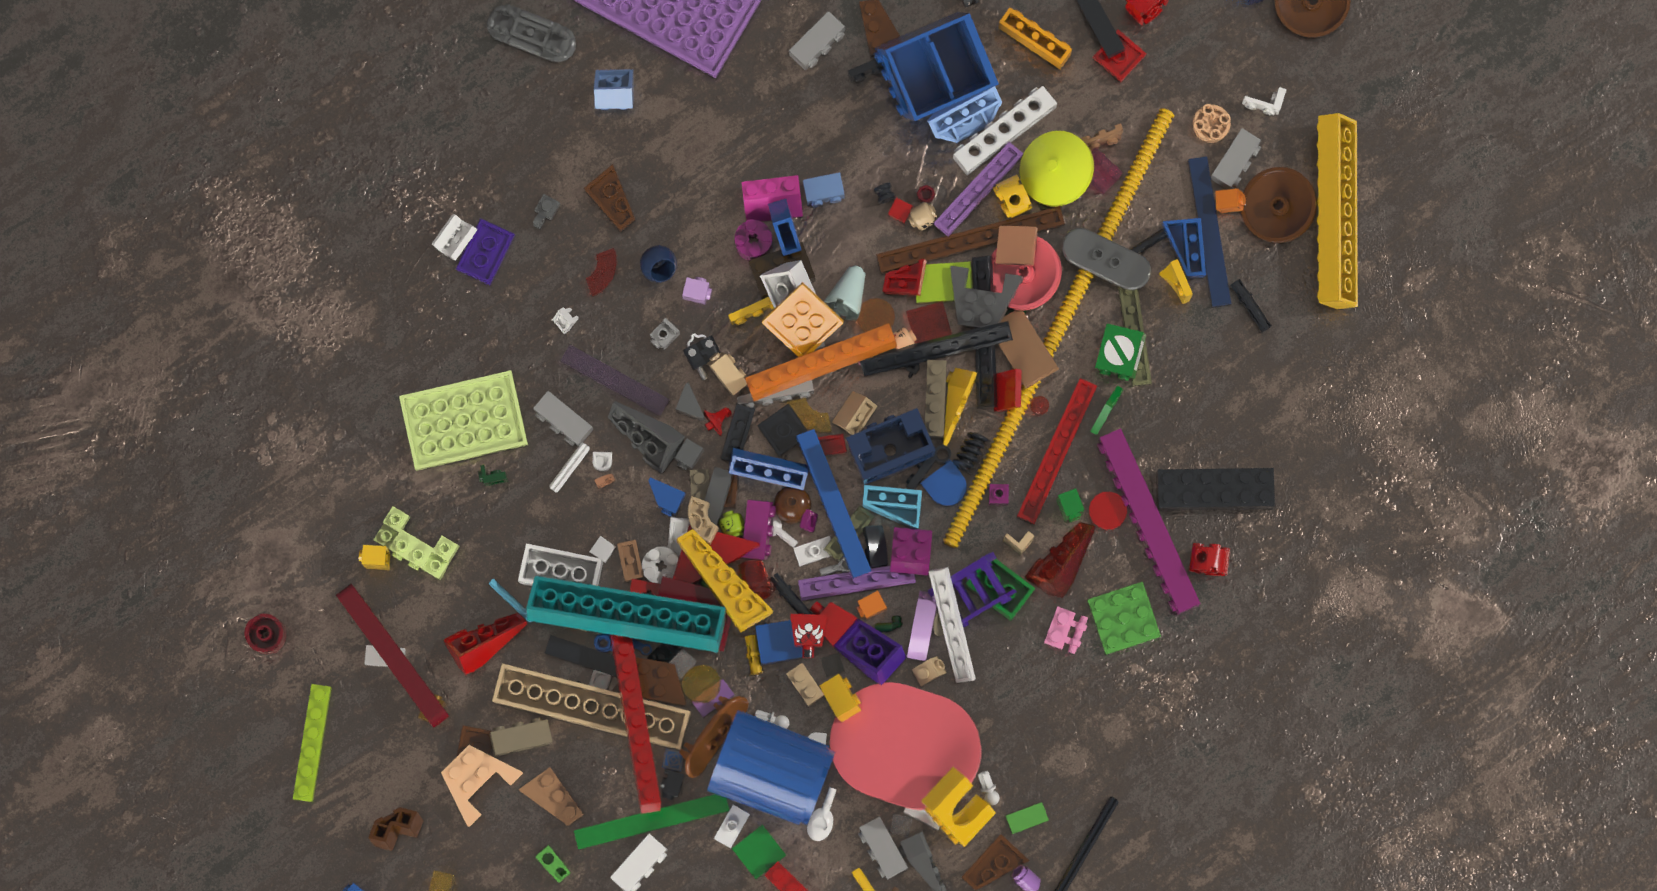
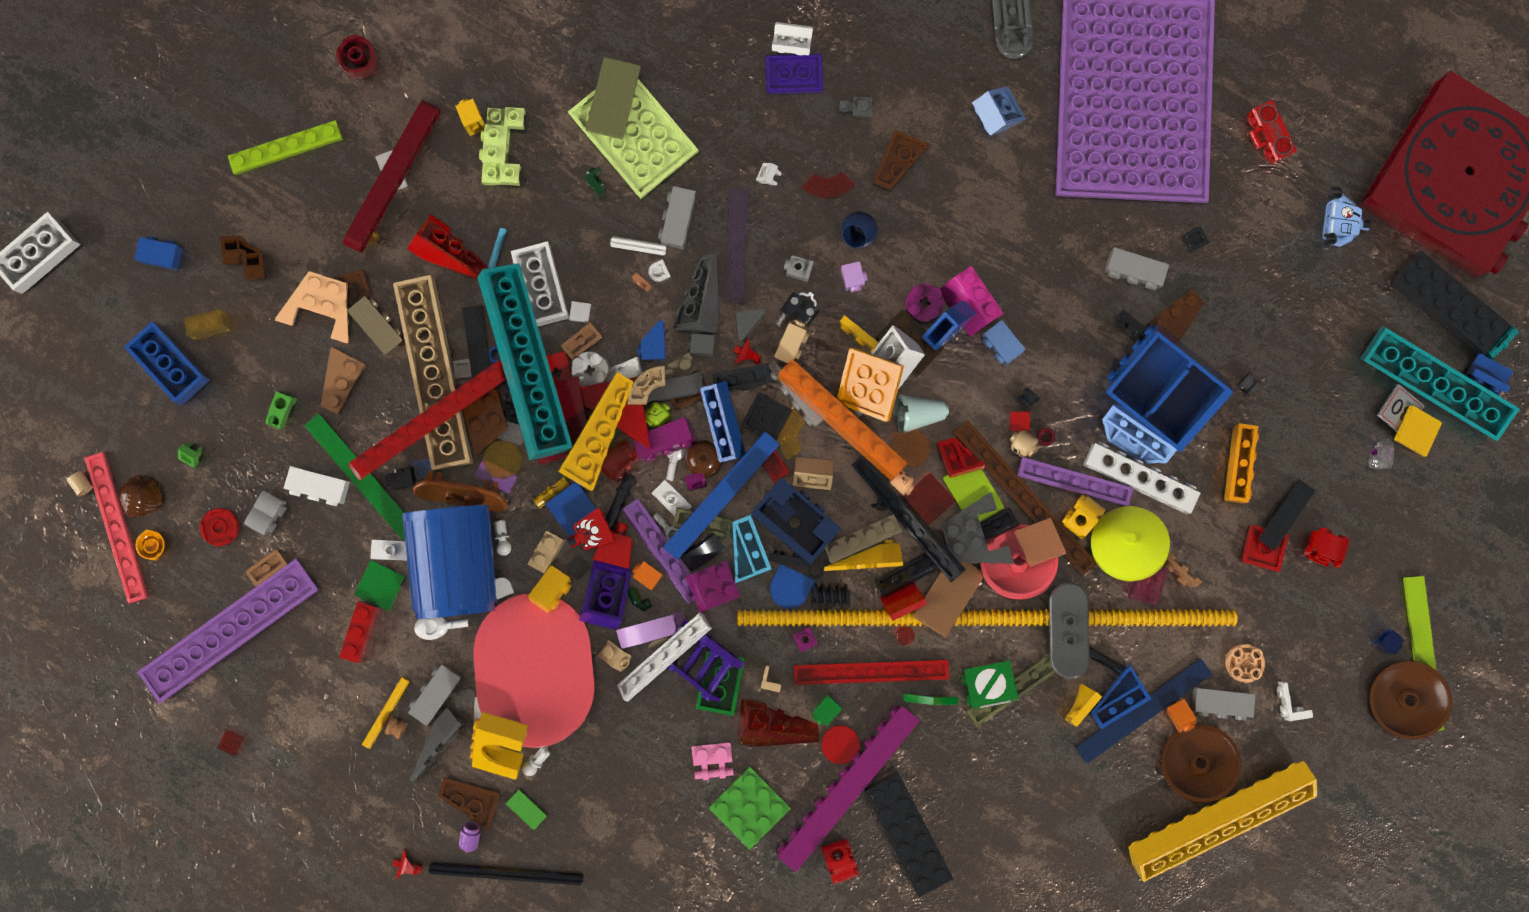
camera: 60 degrees right, 5 degrees up
black pin [1230,279,1272,333] -> none
none -> olive tile [586,57,641,140]

